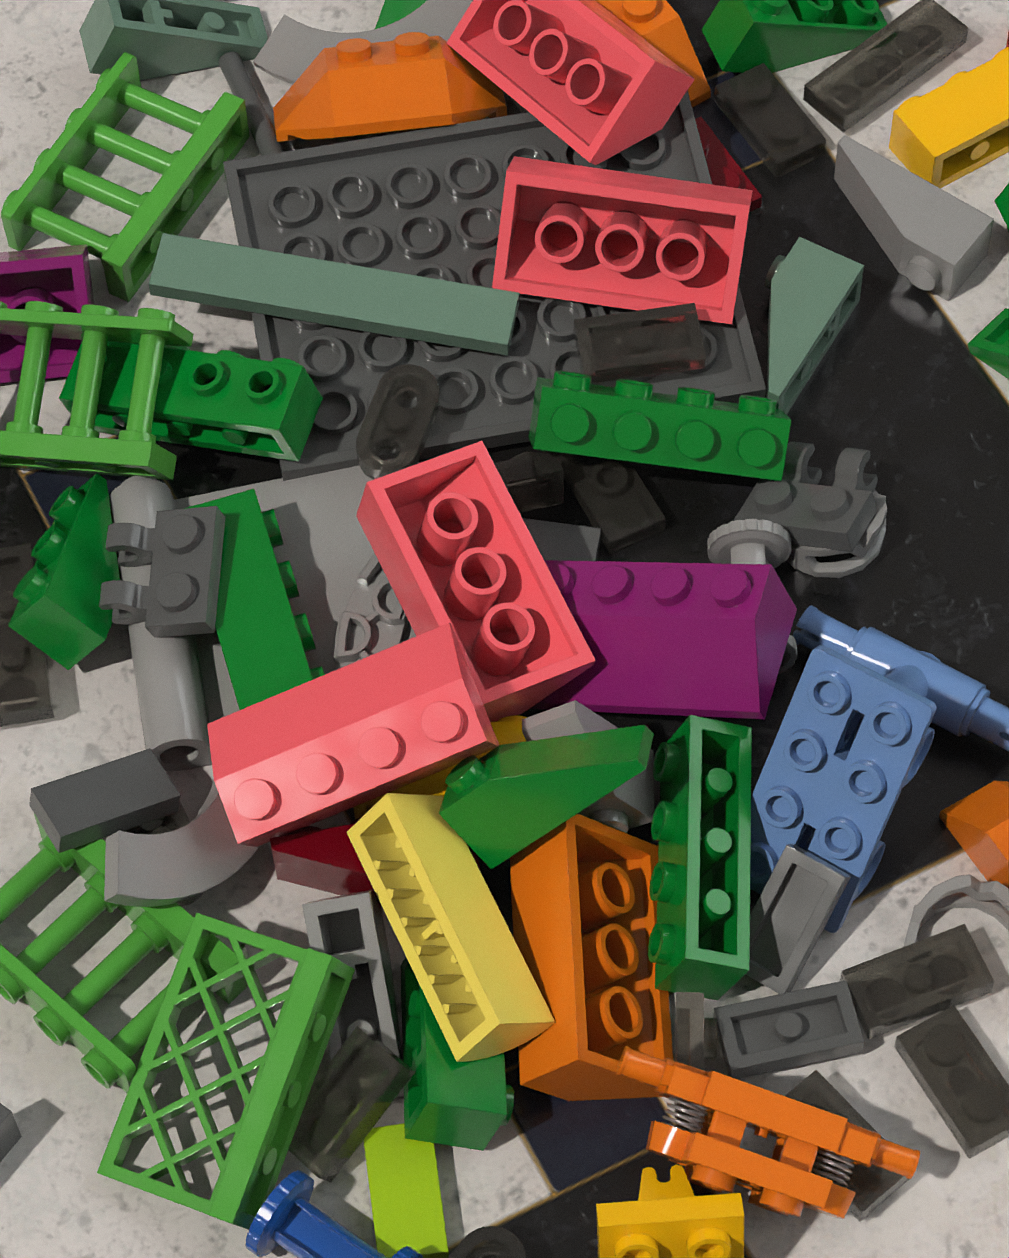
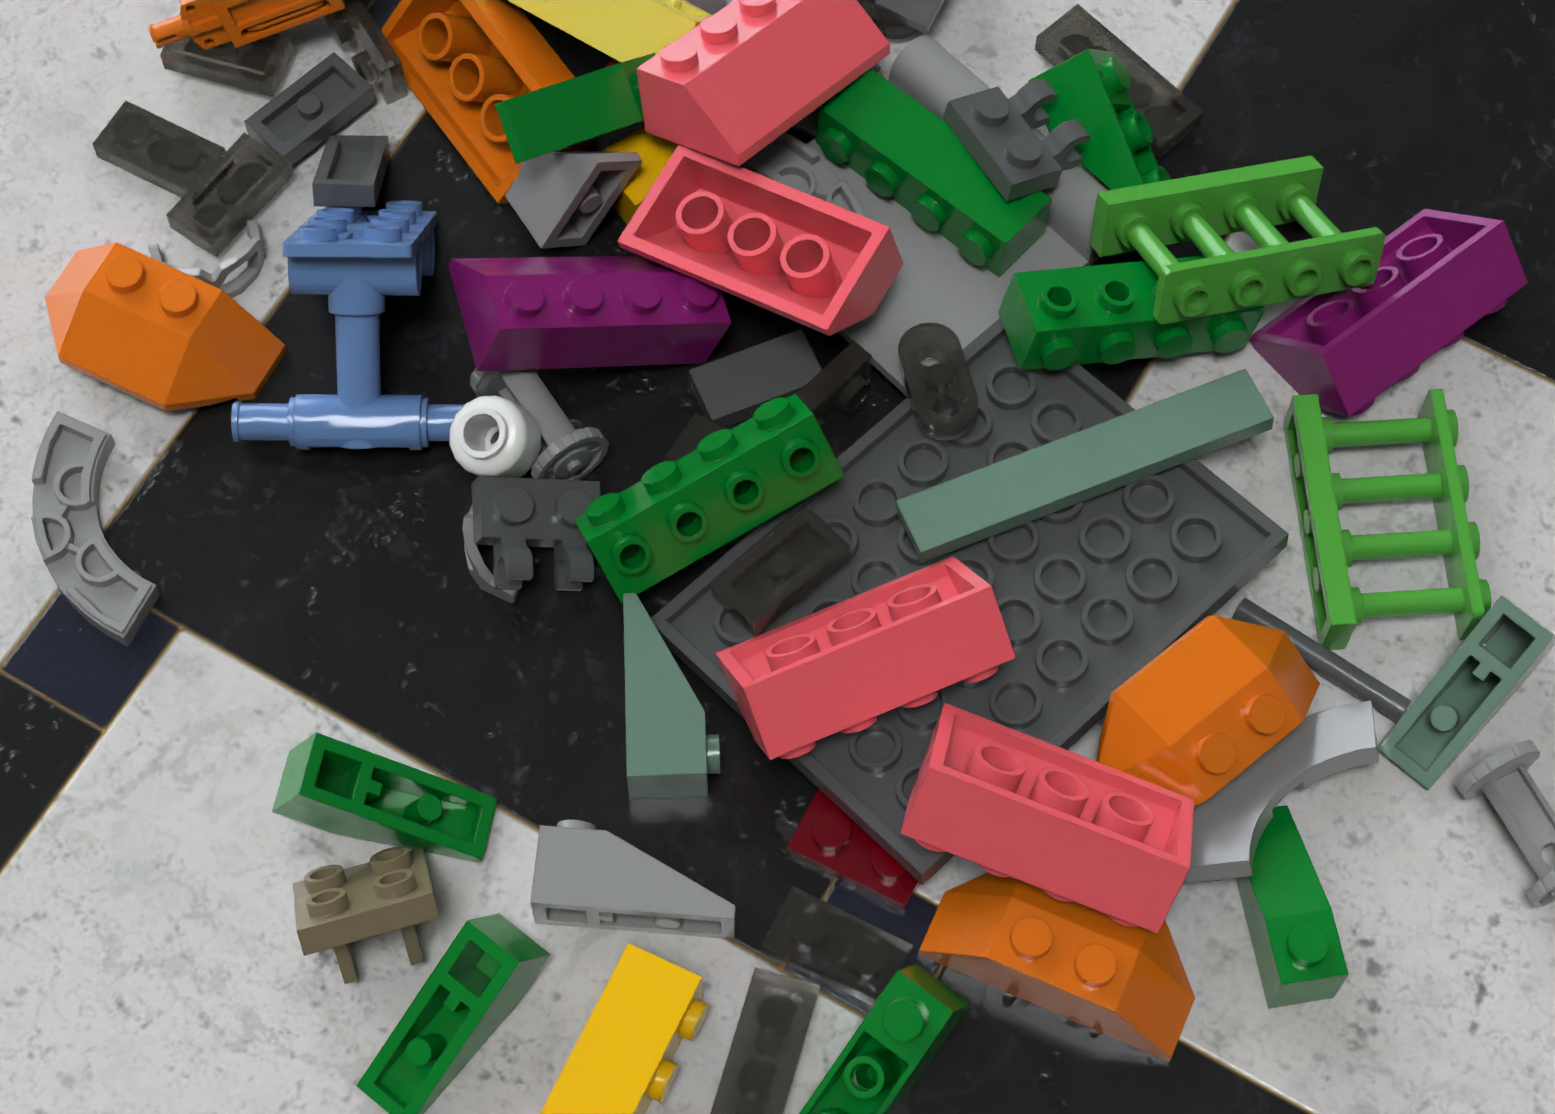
camera: 145 degrees right, 5 degrees up
green brick [648,715,752,1001] -> none
none -> white head [450,395,541,478]

